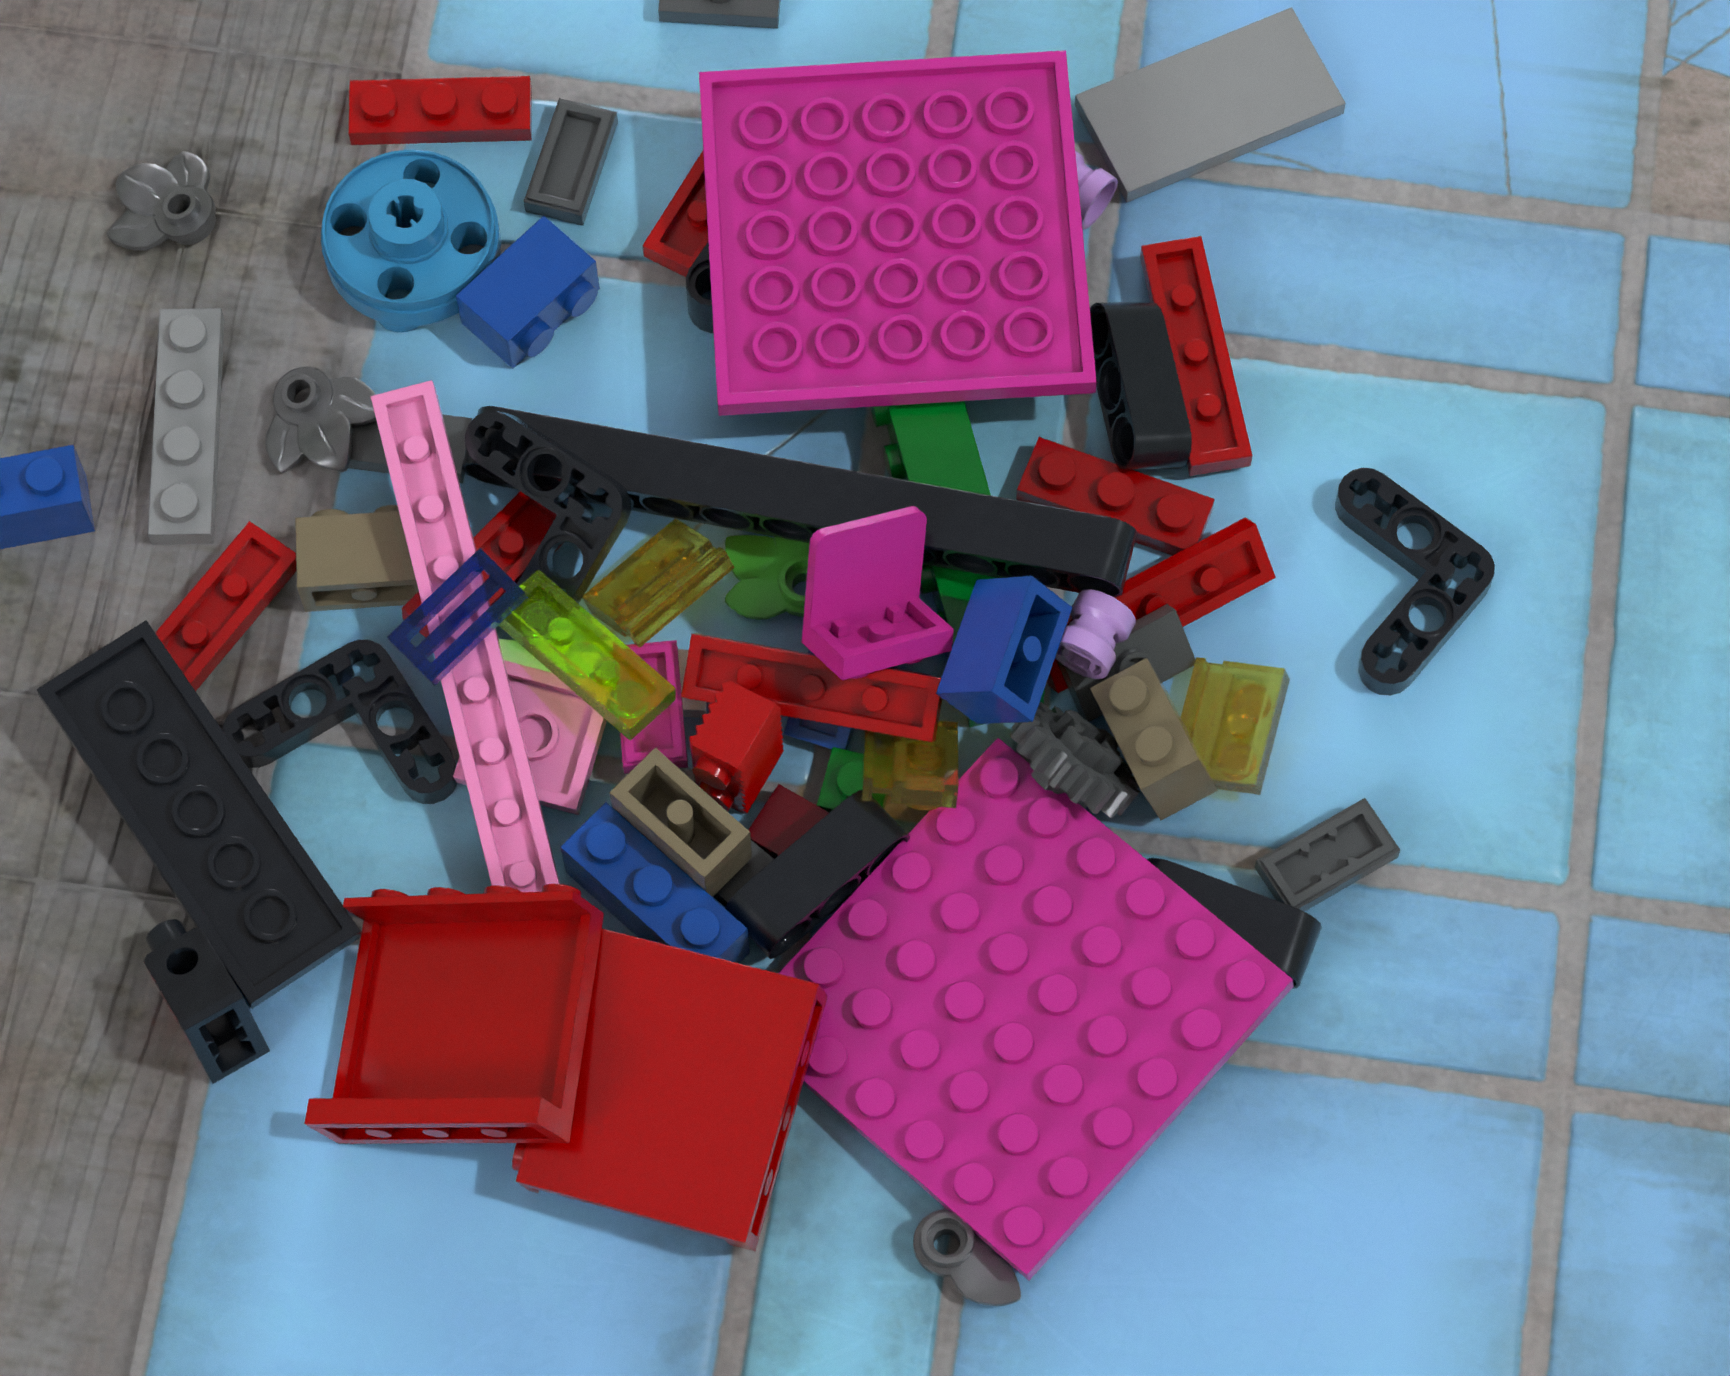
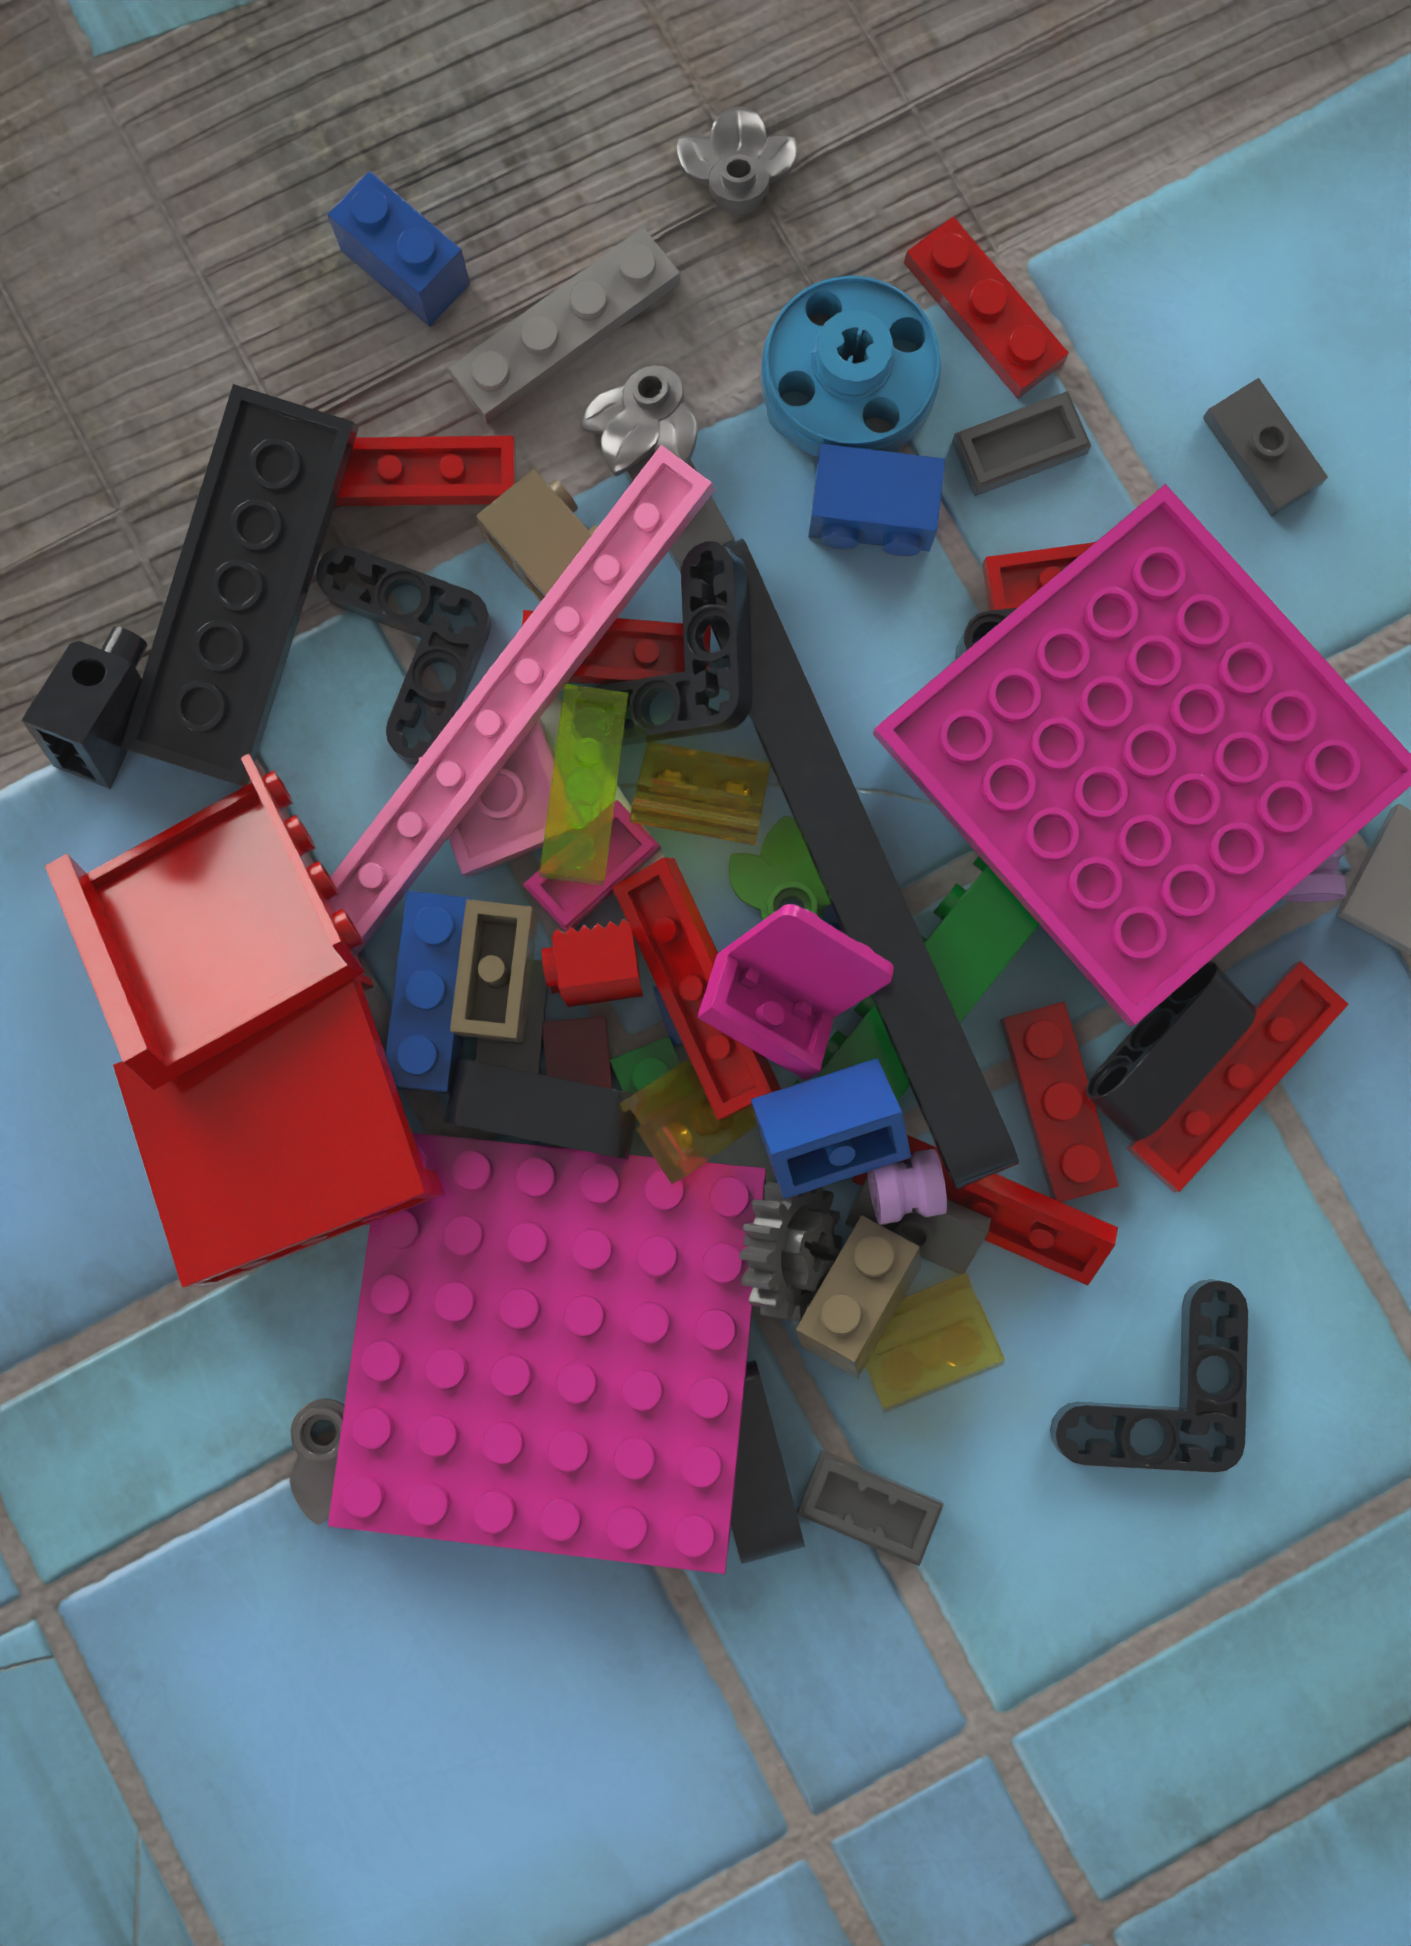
camera: 50 degrees right, 15 degrees up
clear blue tile [387,548,527,686] -> none

